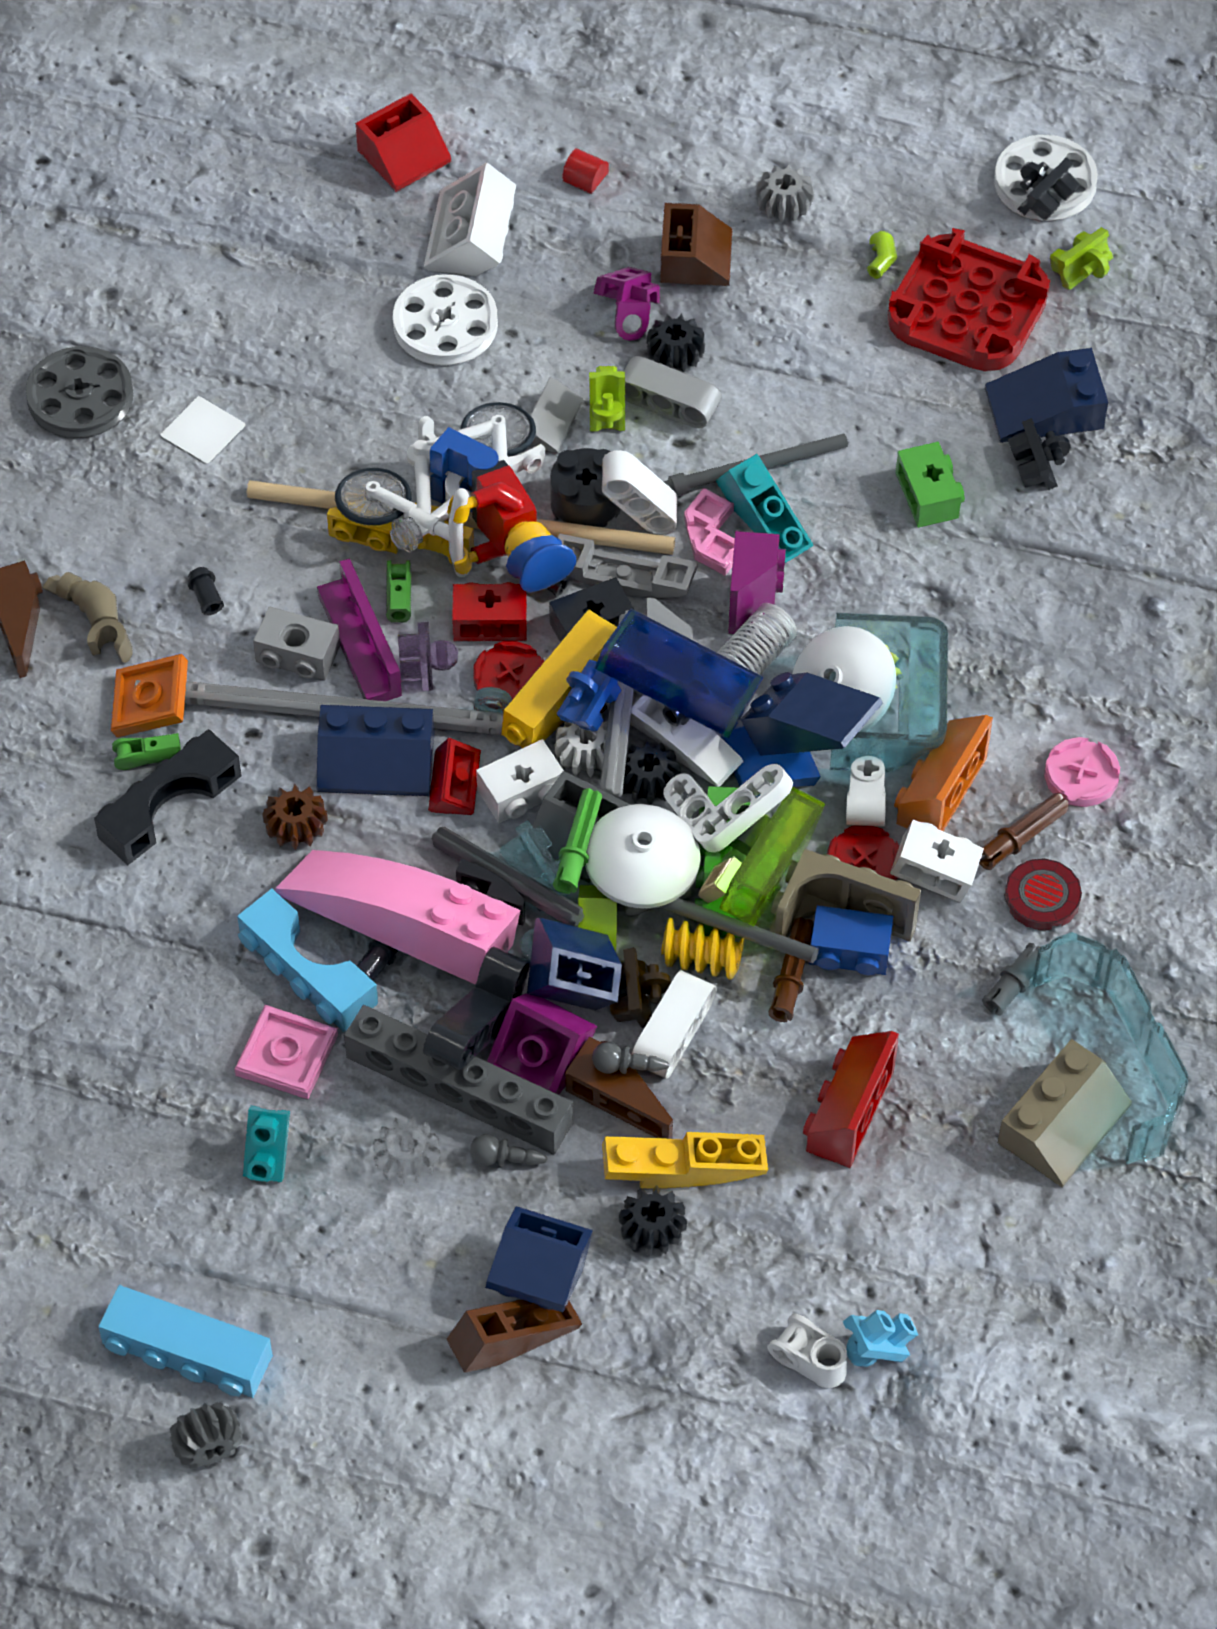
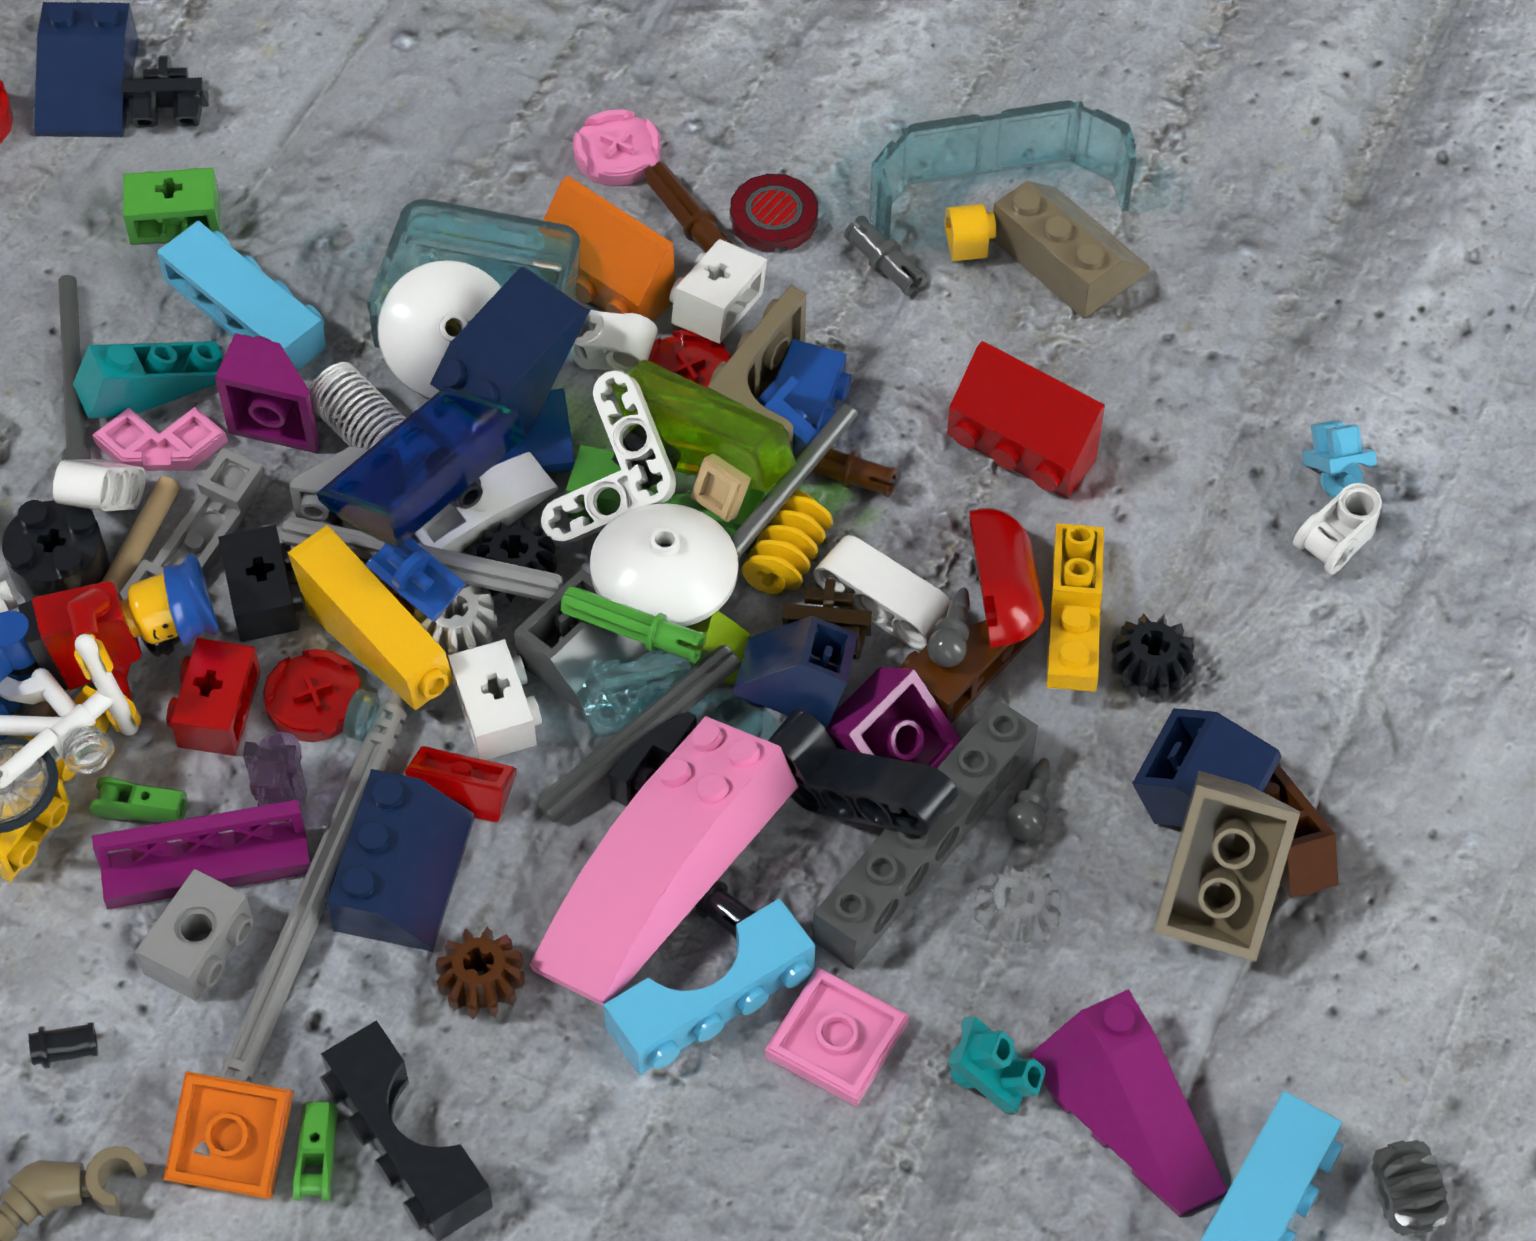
camera: 80 degrees left, 0 degrees up
none -> medium azure brick [157,221,327,371]
none -> blue bracket [757,375,819,459]
none -> yellow plate [944,203,996,262]
none -> red brick [969,508,1045,648]
none -> magenta wedge [1030,989,1228,1217]
none -> dark tan slope [1154,771,1300,961]

